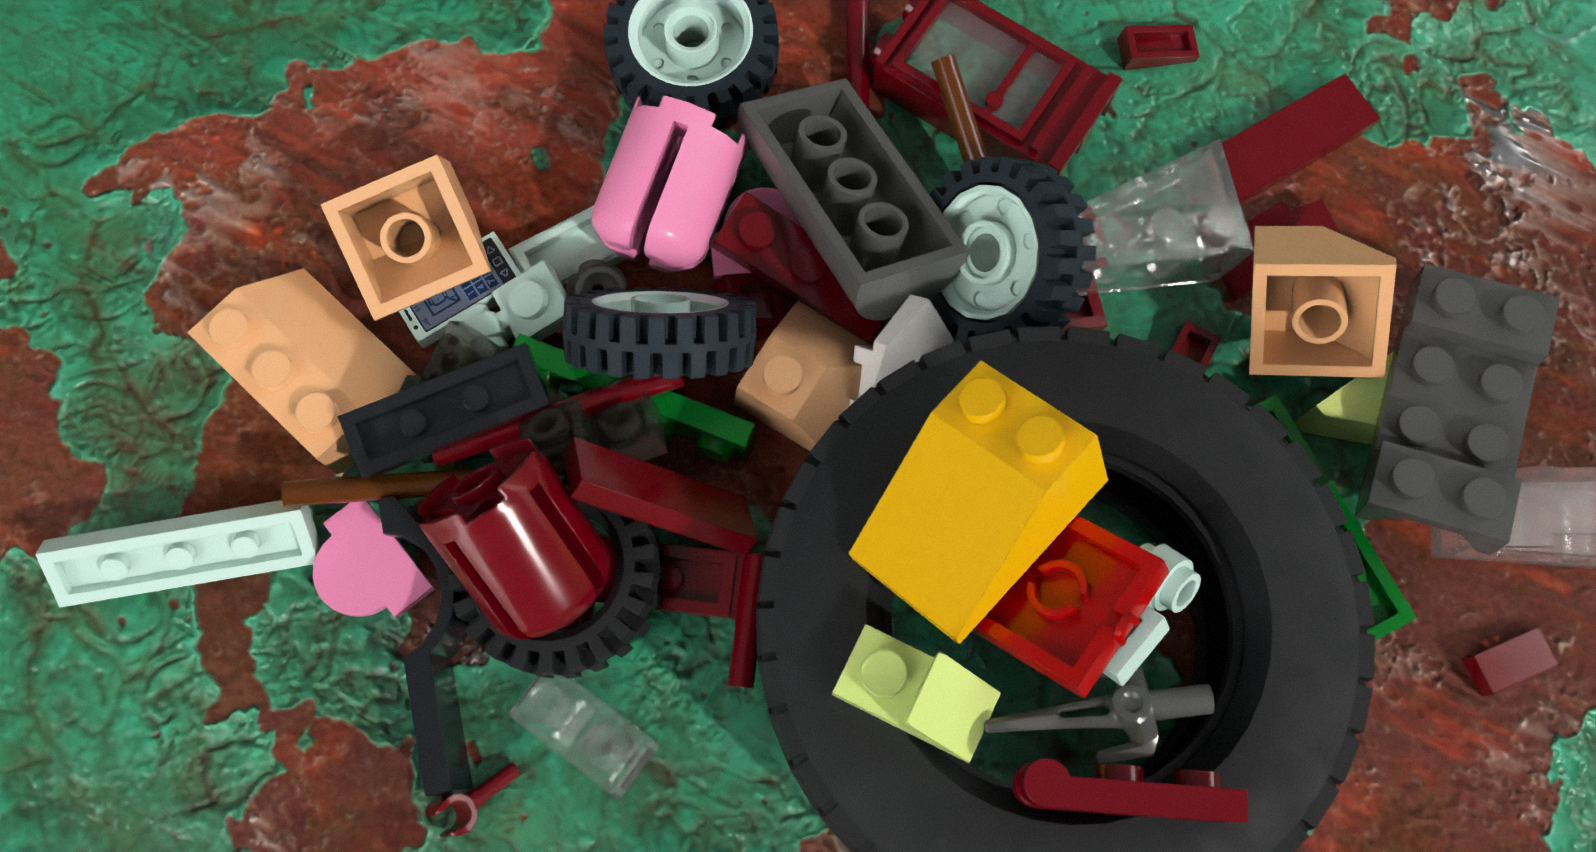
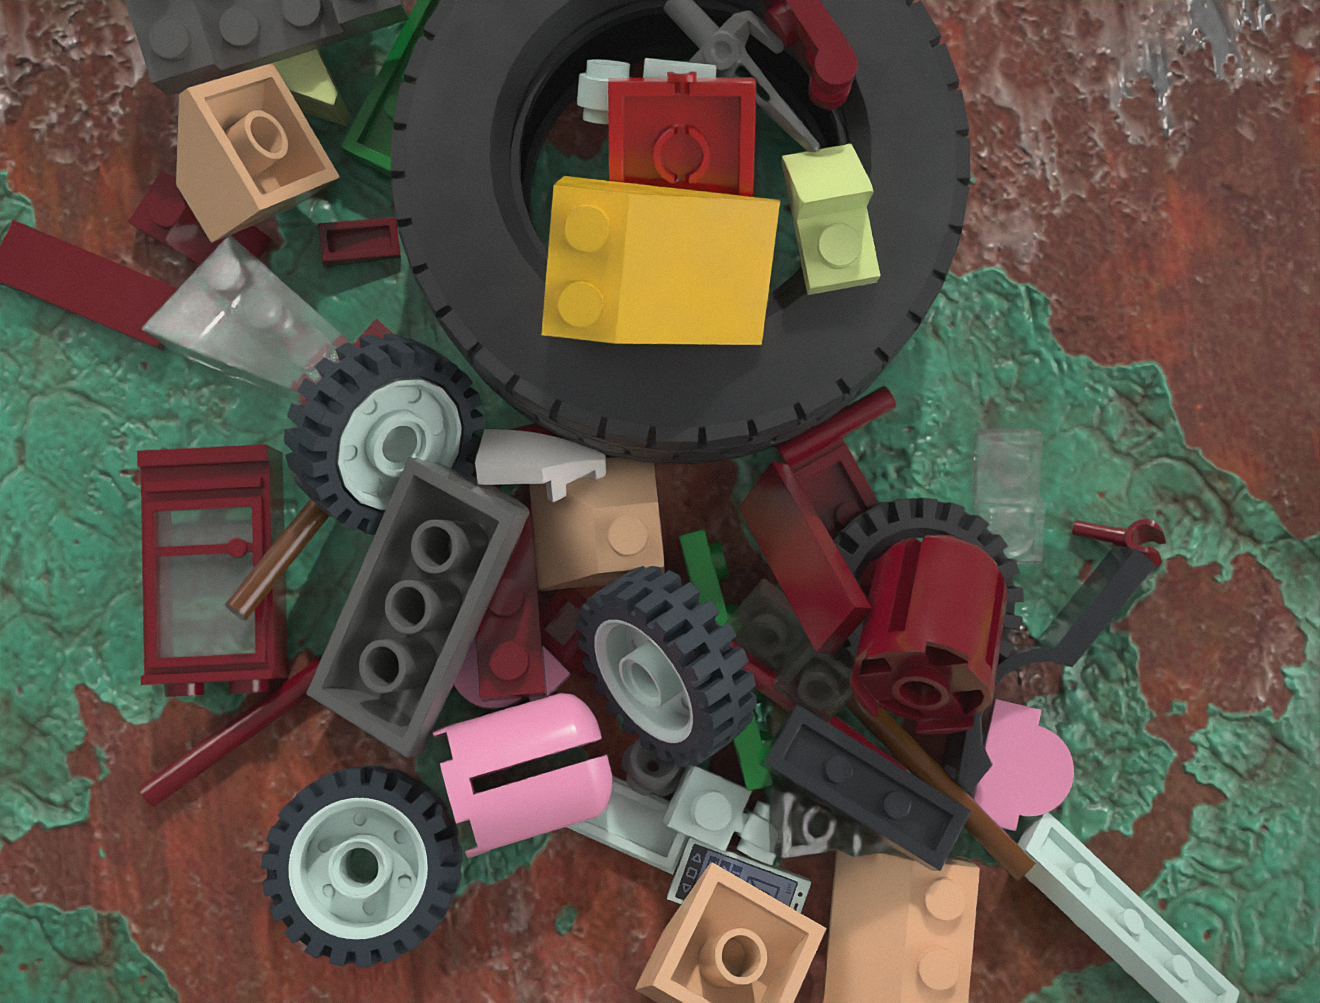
camera: 125 degrees left, 10 degrees up
dark red piece [1117,25,1200,70] -> none

